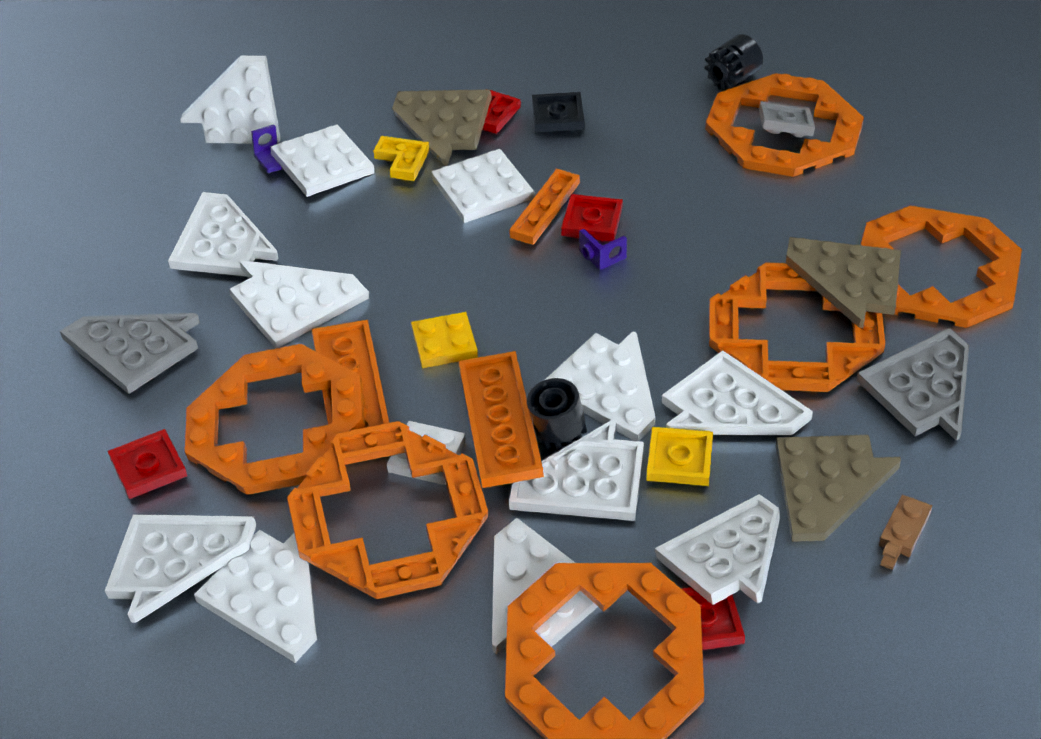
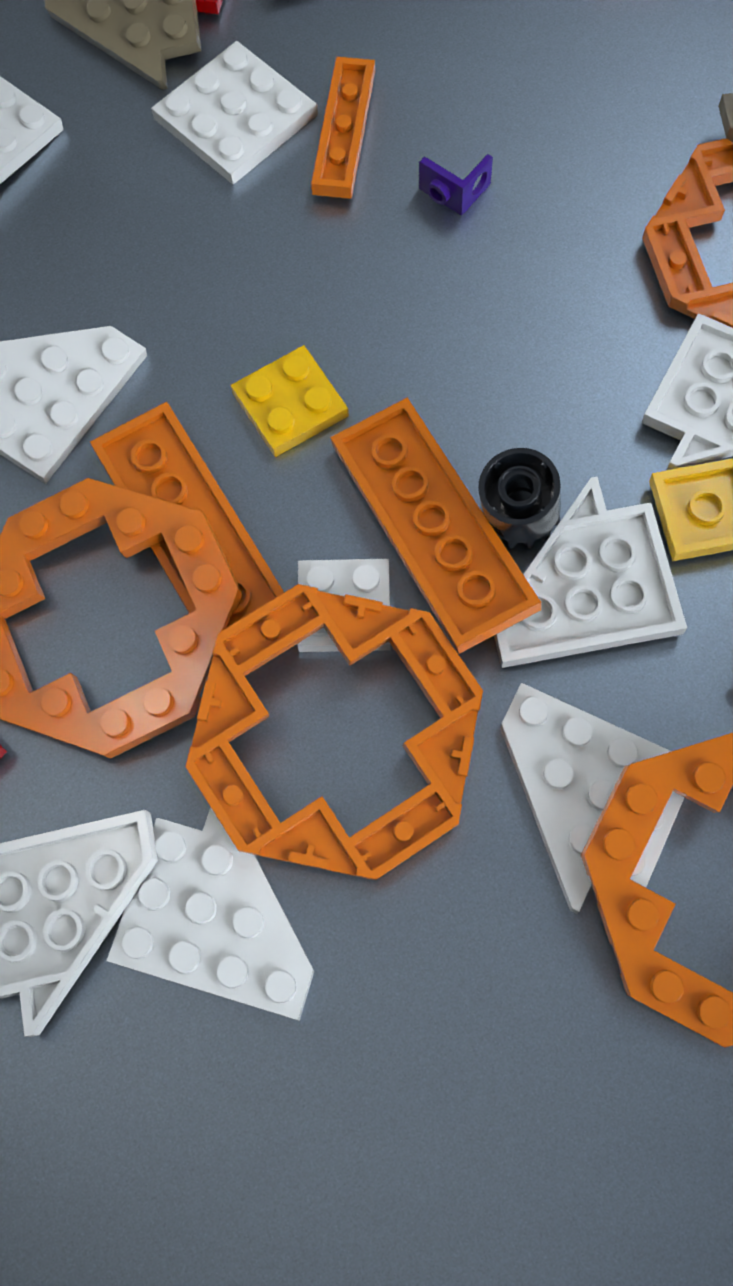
camera: 15 degrees left, 25 degrees up
yellow plate [373,136,430,181] -> none
white wing [545,331,655,441] -> none
red plate [561,194,623,241] -> none

